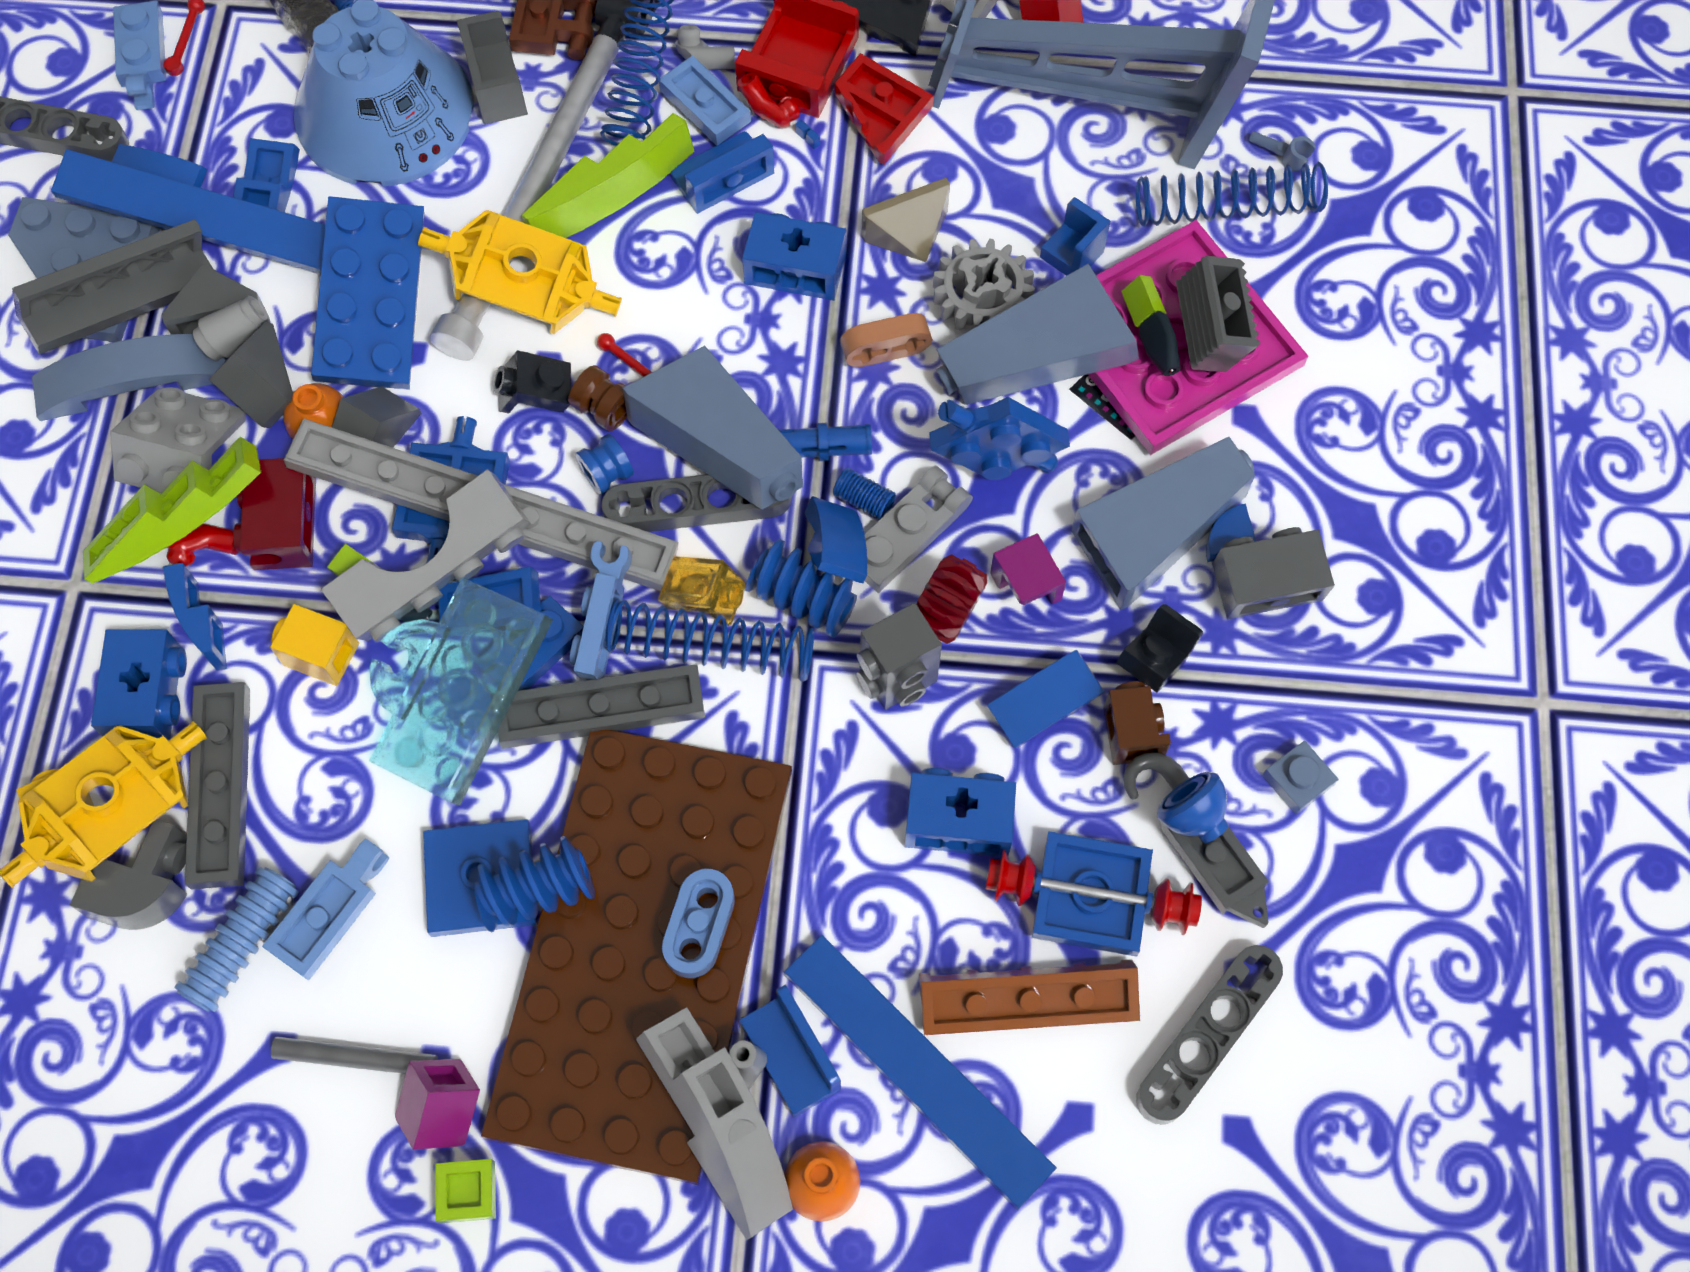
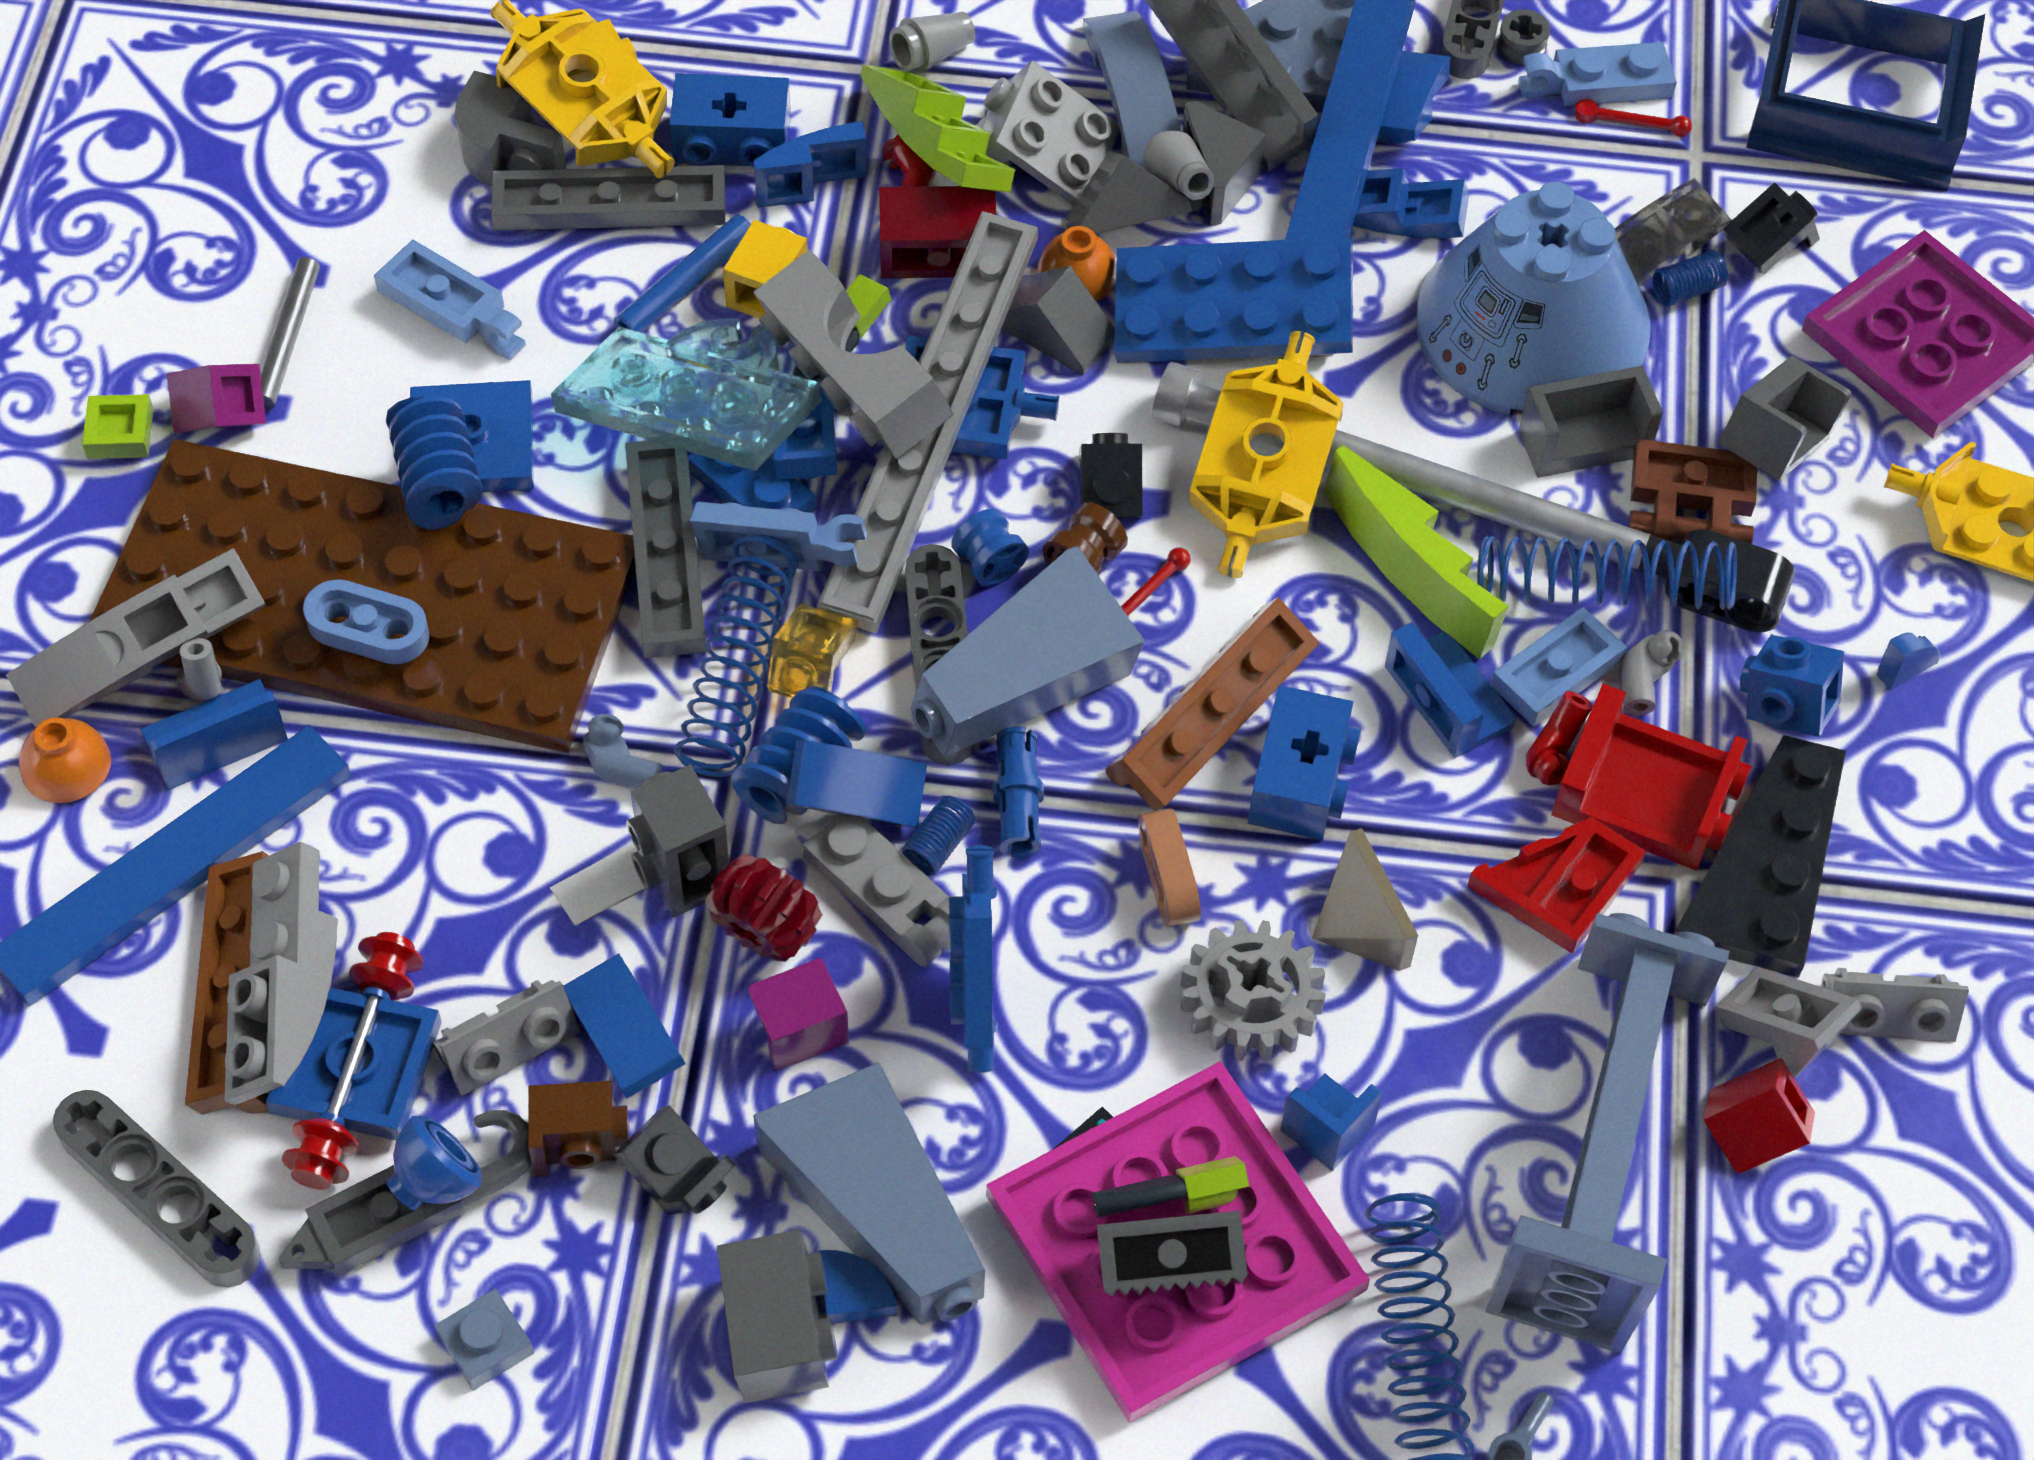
camera: 90 degrees right, 10 degrees down
medium blue piece [174,867,299,1013] -> none
blue piece [795,120,820,149] -> none
blue brick [905,768,1017,857] -> none
sand blue slope [936,263,1139,405] -> none
none -> light grey slope [225,842,338,1105]
none -> light grey hinge [432,980,581,1096]
none -> white sticker [550,843,645,926]
none -> sand blue arm [584,714,663,789]
none -> blue piece [614,214,751,340]
none -> light grey cone [889,11,975,73]
none -> dark orange hinge [1105,597,1320,811]
none -> dark grey bush [1497,9,1551,65]

